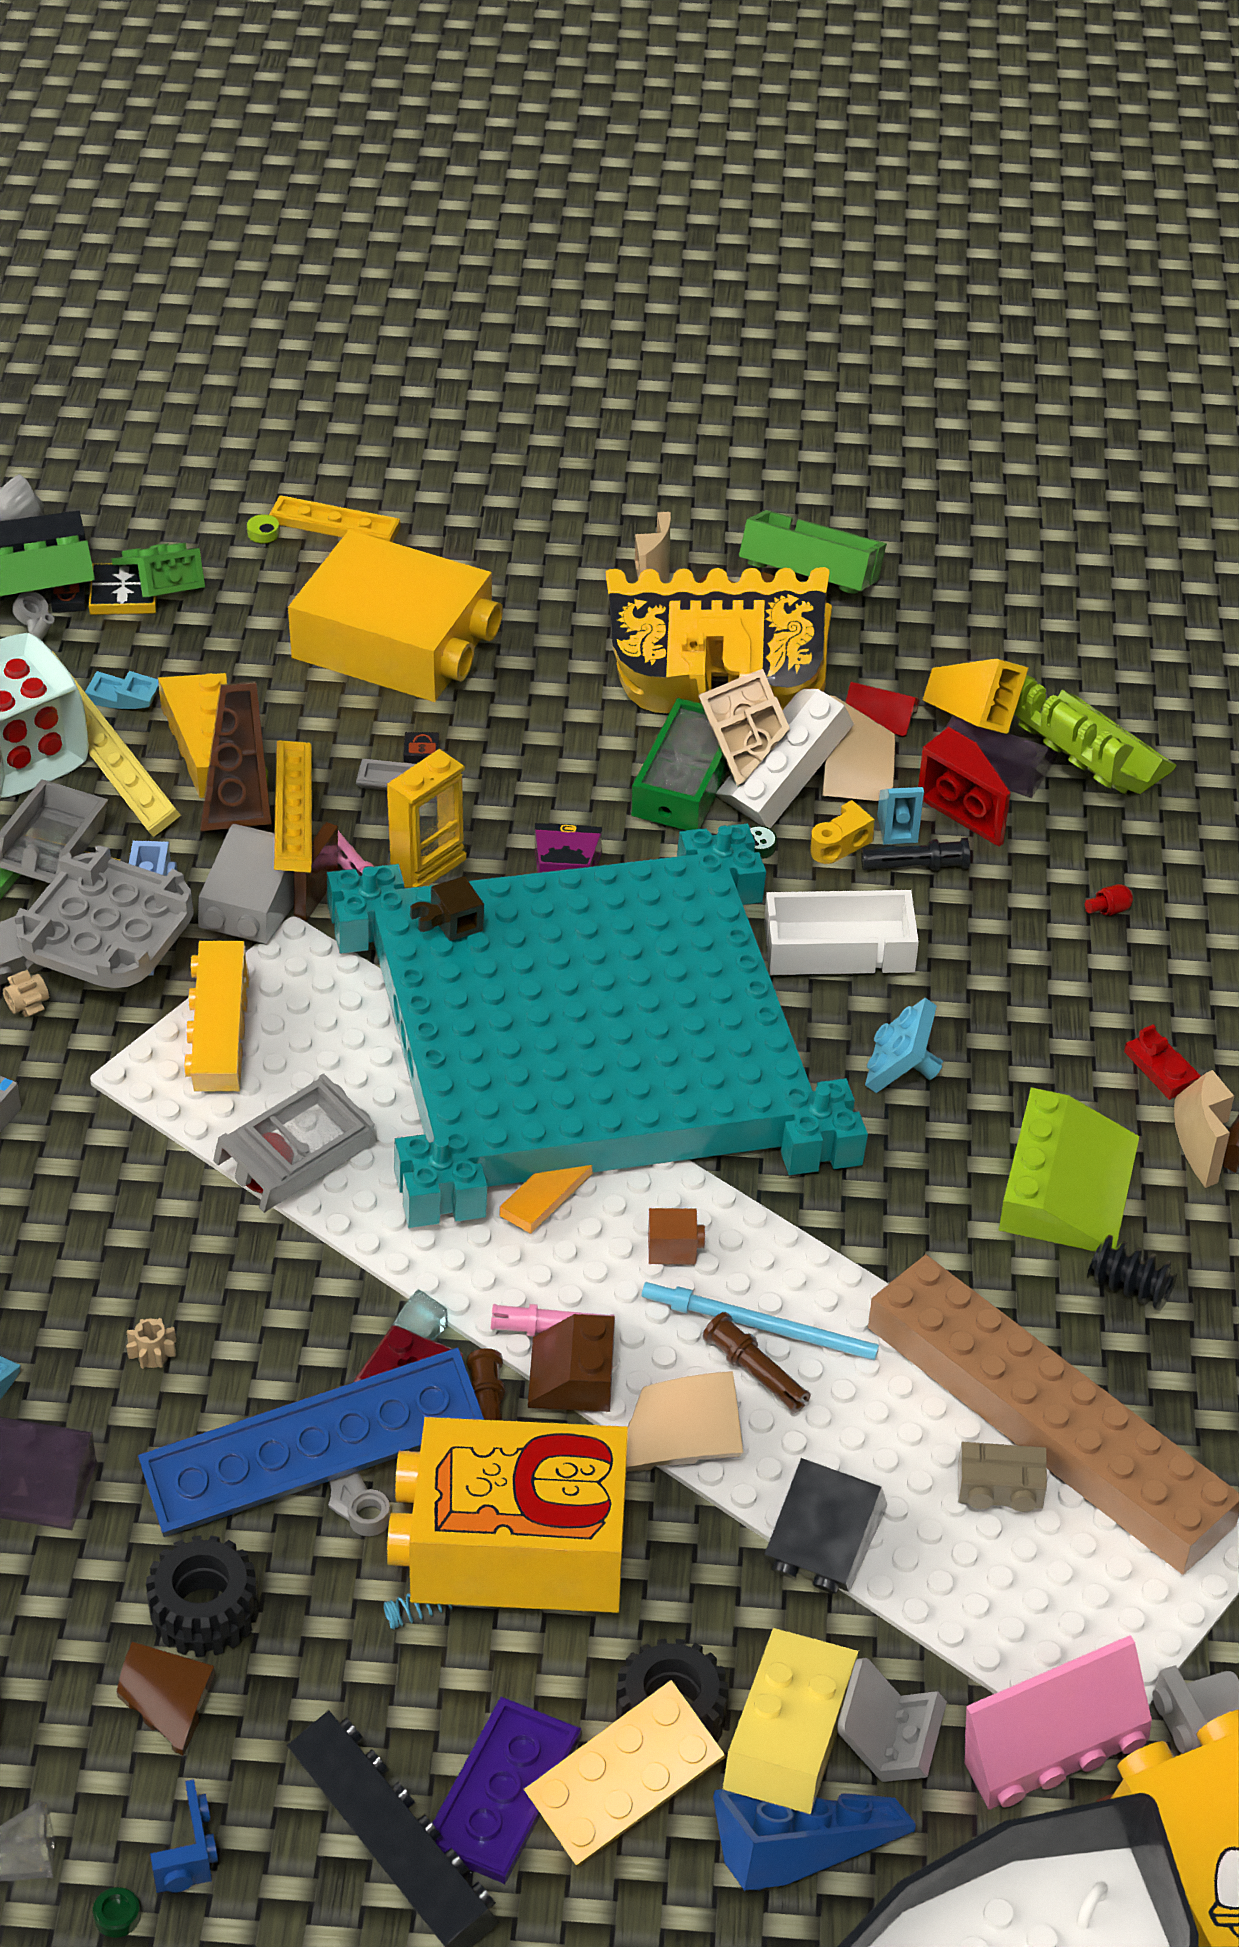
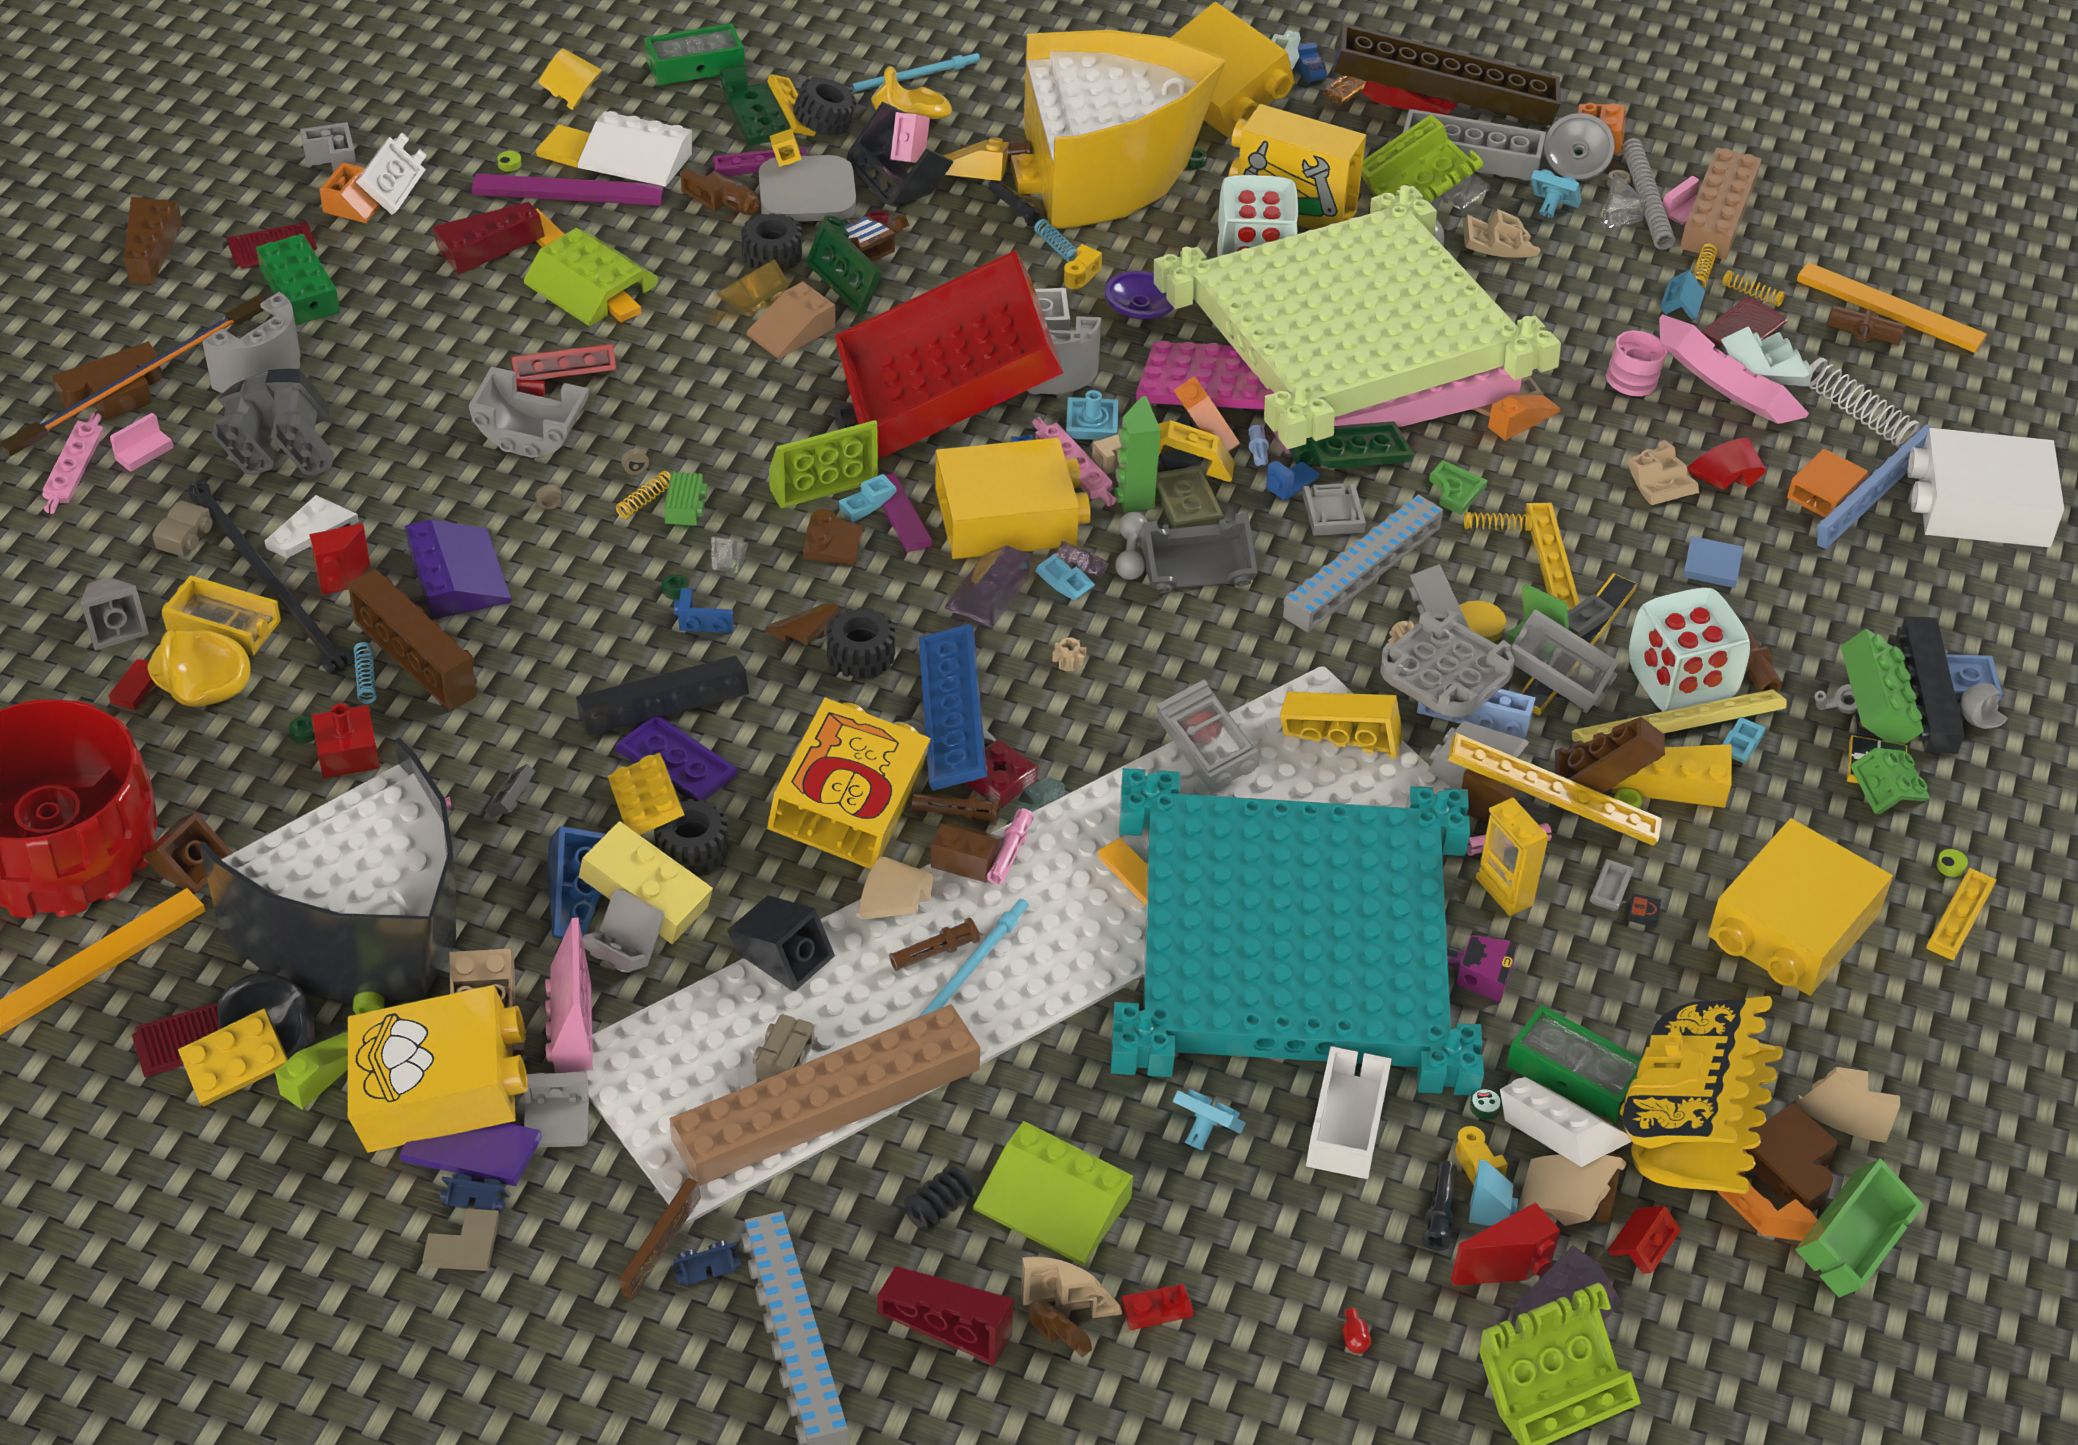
camera: 105 degrees right, 0 degrees up
dark brown brick [410,876,484,941] -> none
dark orange brick [648,1208,705,1264] -> none
tan slope [698,669,790,786] -> none
yellow slope [922,659,1028,734] -> none

